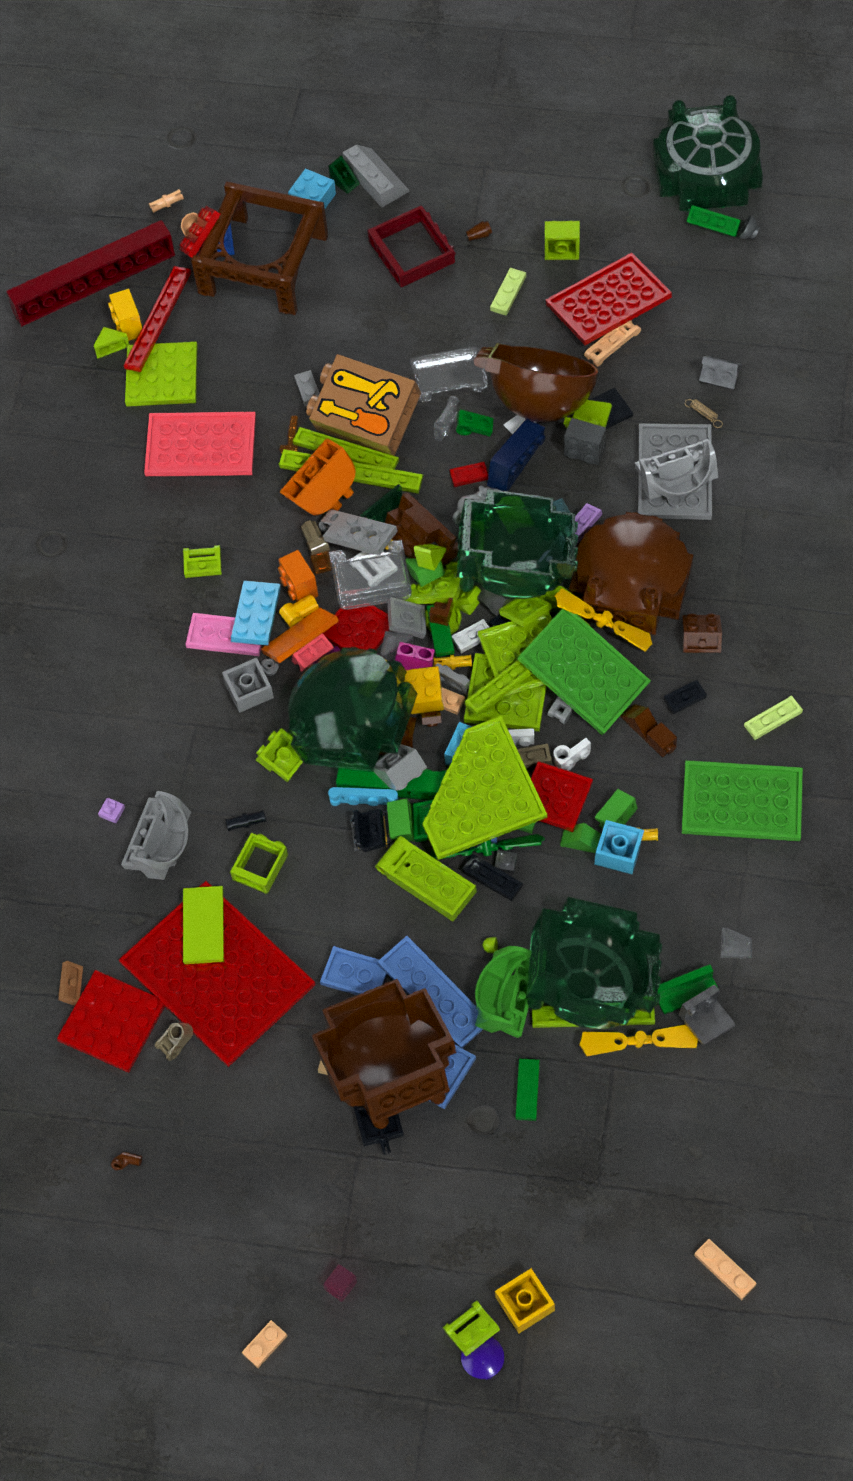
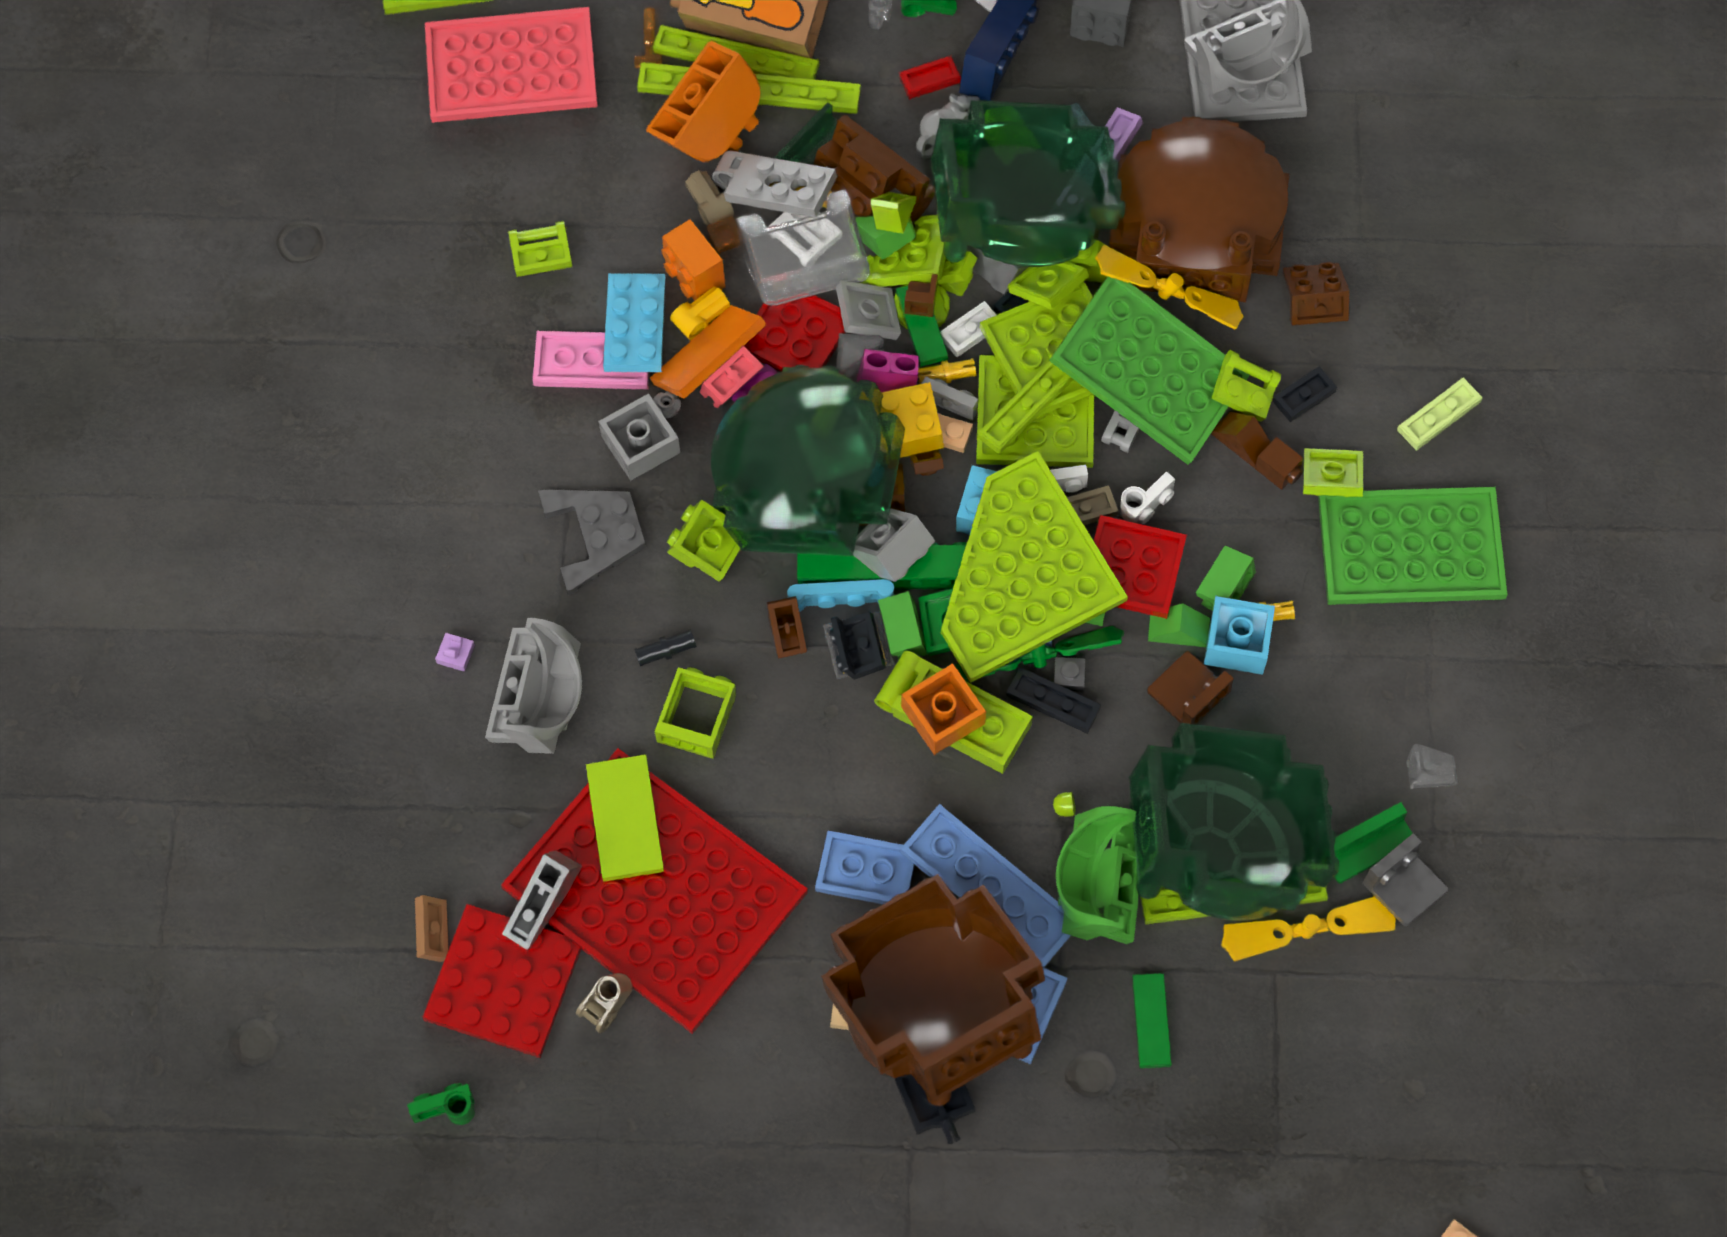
camera: 10 degrees left, 5 degrees up
reddish brown arm [111,1152,142,1170] -> none
none -> green plate [407,1083,475,1125]
none -> dark grey slope [502,850,582,950]
none -> flat silver wing [538,490,646,595]
none -> reddish brown slope [767,596,807,659]
none -> orange brick [901,664,986,755]
none -> reddish brown bracket [1147,651,1234,731]
none -> lime plate [1211,350,1281,422]
none -> lime plate [1303,448,1363,497]

